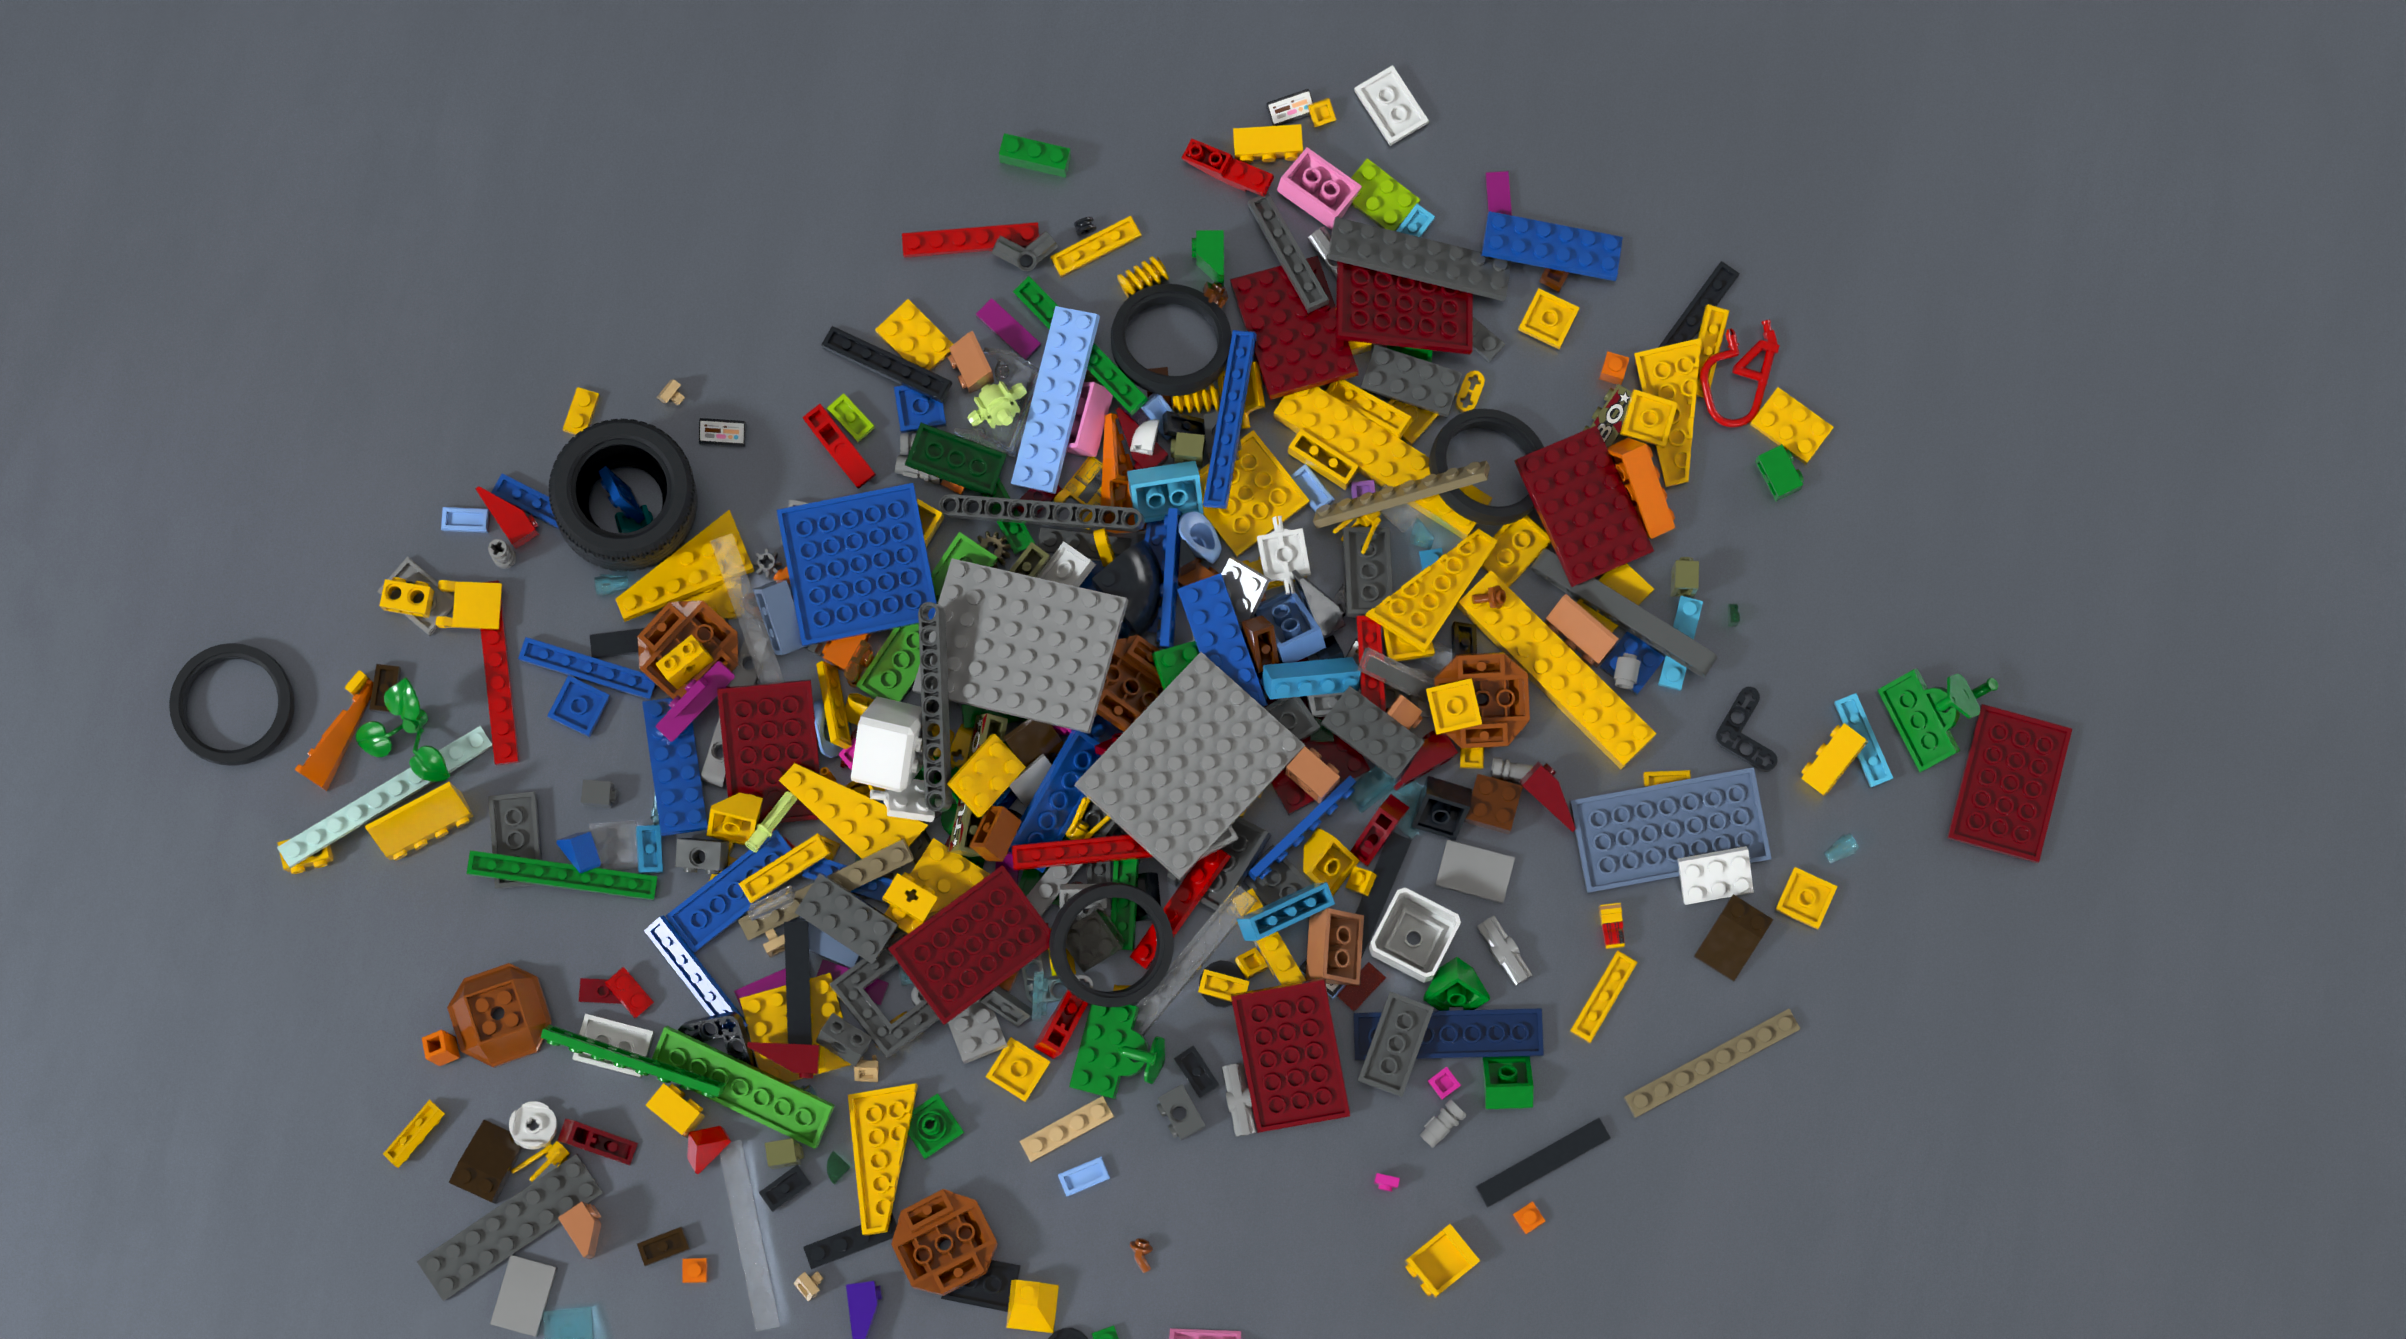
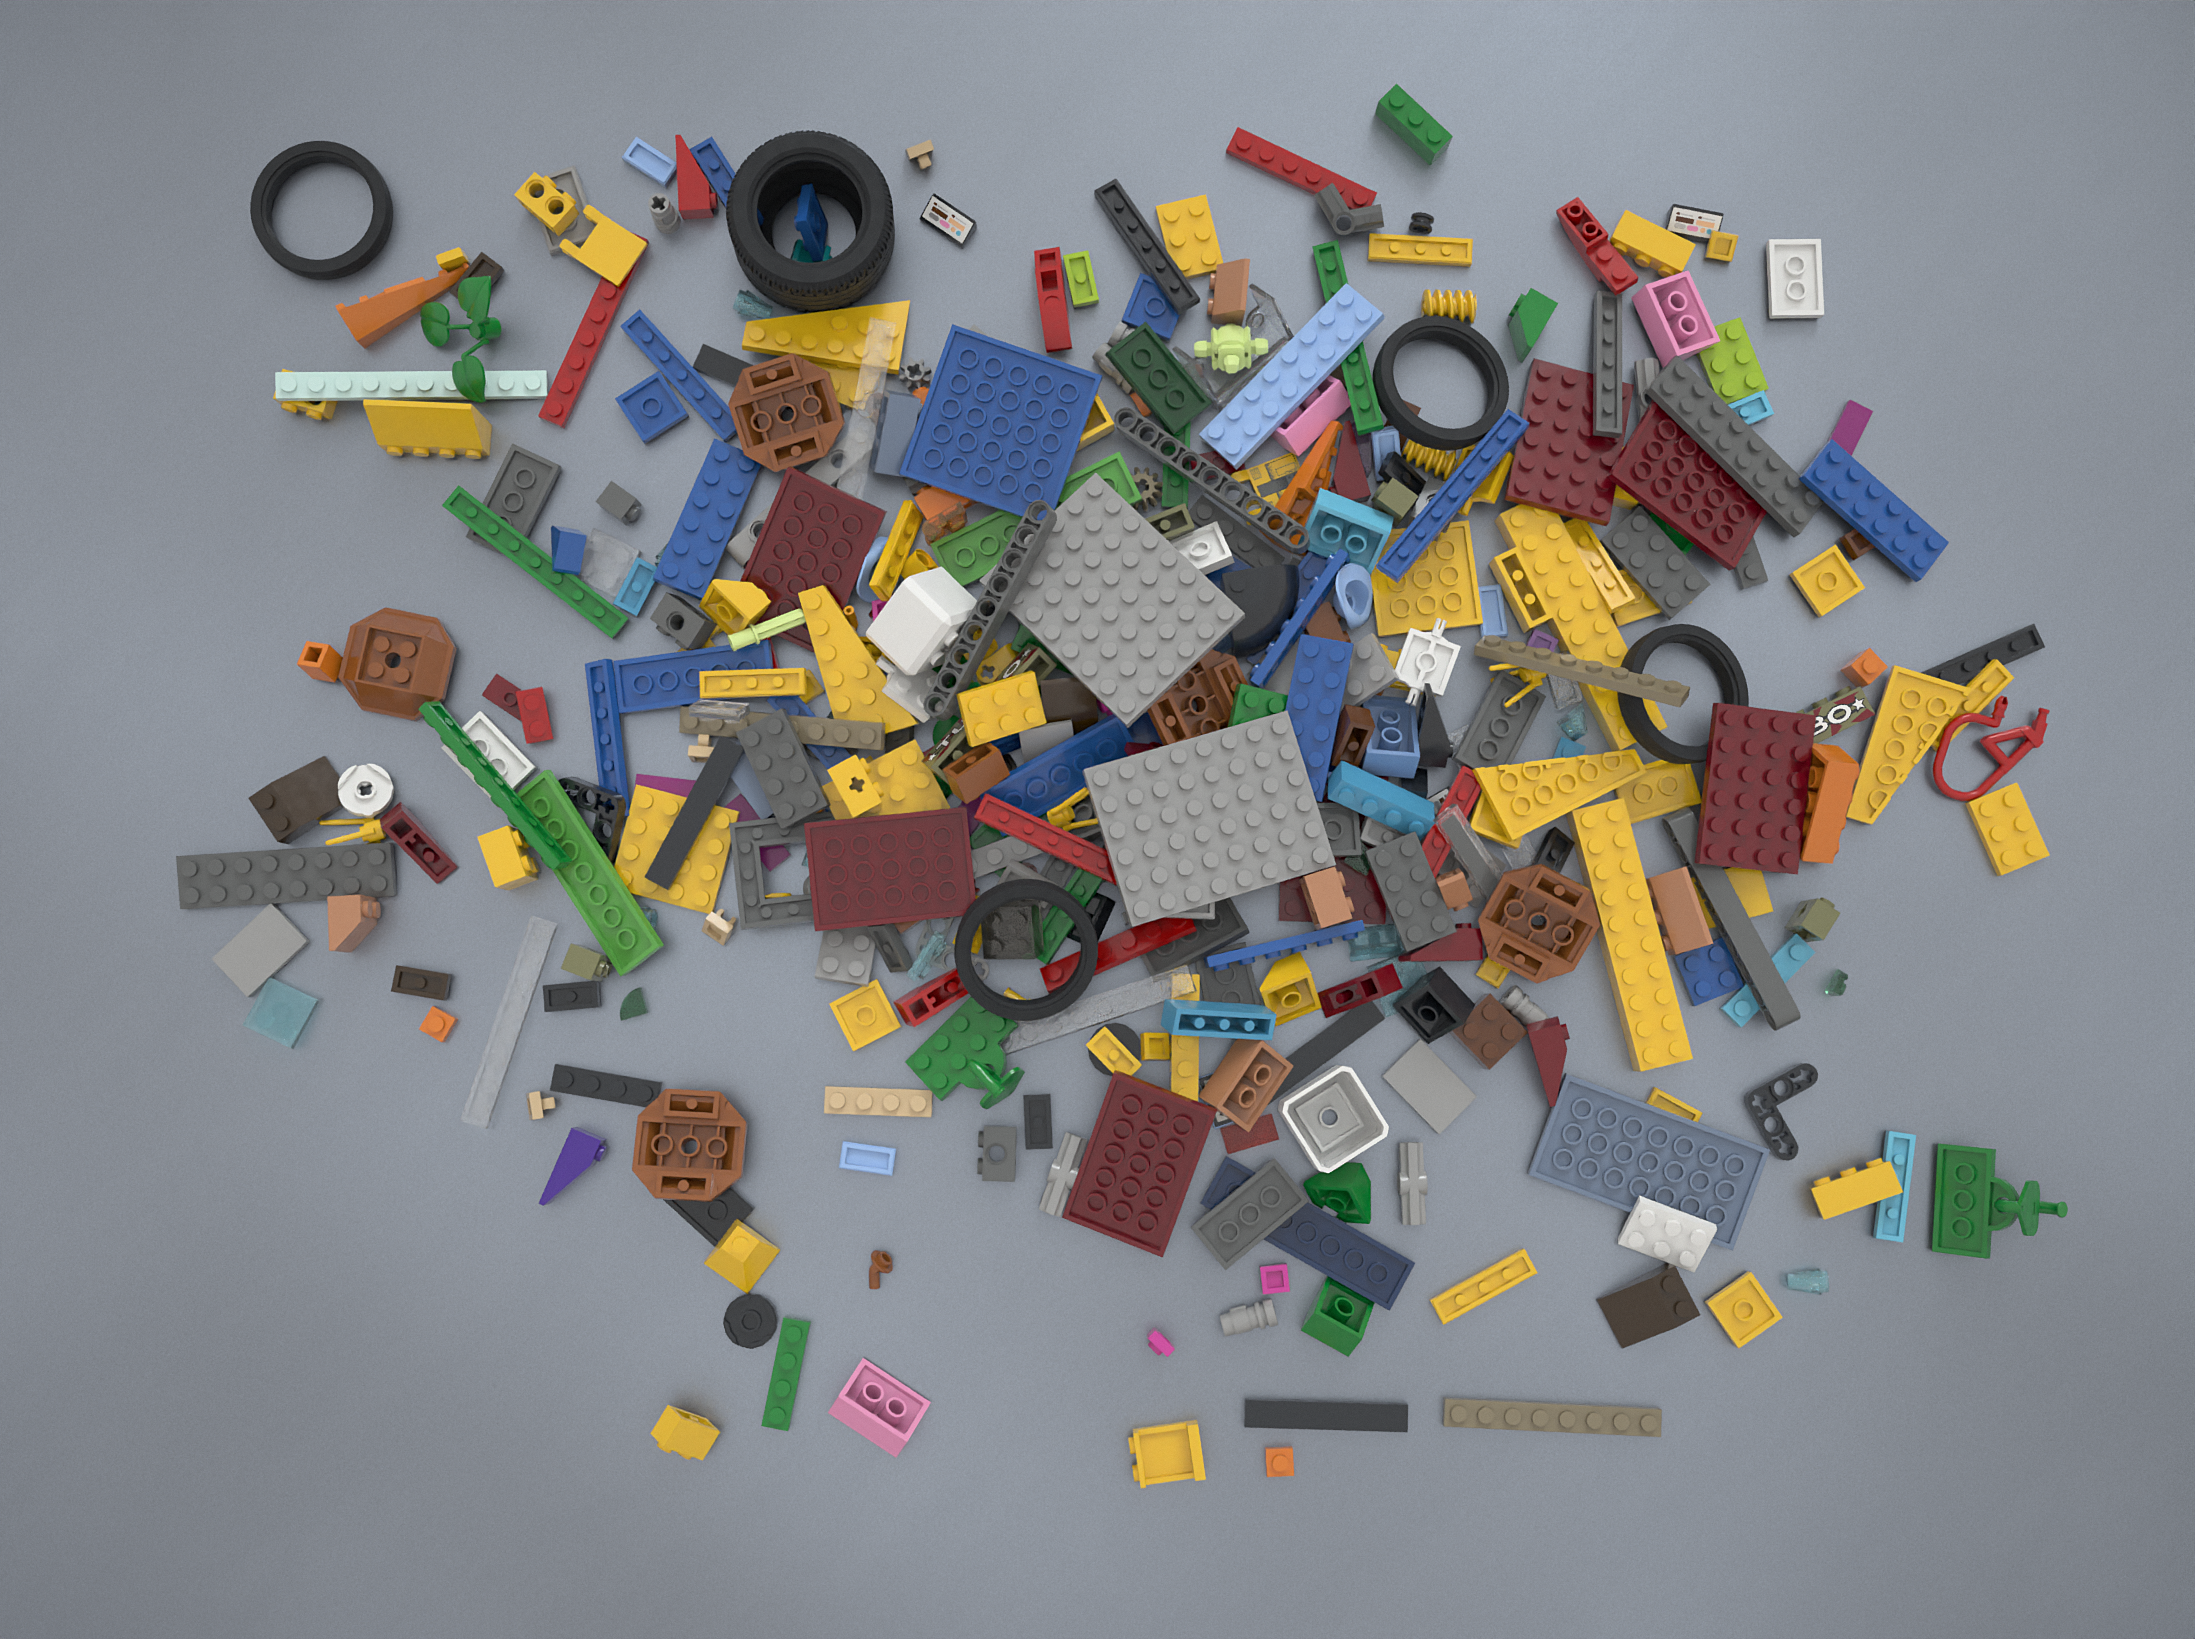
camera: 25 degrees right, 5 degrees up
yellow plate [383,1099,445,1168] -> none
yellow plate [562,387,600,435] -> none
yellow brick [656,634,714,689] -> none
magenta bracket [656,661,735,742] -> none
red slope [687,1126,731,1174] -> none
dark red slope [747,1042,820,1078] -> none
dark grey brick [816,1013,872,1067] -> none
yellow wing [848,1083,918,1236] -> none
green plate [908,1093,964,1160] -> none
magenta tile [976,298,1041,362] -> none
yellow beam [1093,528,1115,567] -> none
white brick [1130,419,1160,455] -> none
black slope [1180,539,1196,576] -> none
reddish brown plate [1203,281,1228,308] -> none
yellow plate [1345,866,1377,896] -> none
yellow plate [1426,678,1482,735] -> none
yellow beam [1456,370,1485,413] -> none
dark orange plate [1472,585,1506,609] -> none
leg [1598,903,1625,949] -> none
light grey brick [1614,653,1641,689] -> none
yellow plate [1620,389,1678,448] -> none
green brick [1755,444,1804,501] -> none
dark red plate [1947,704,2072,863] -> none

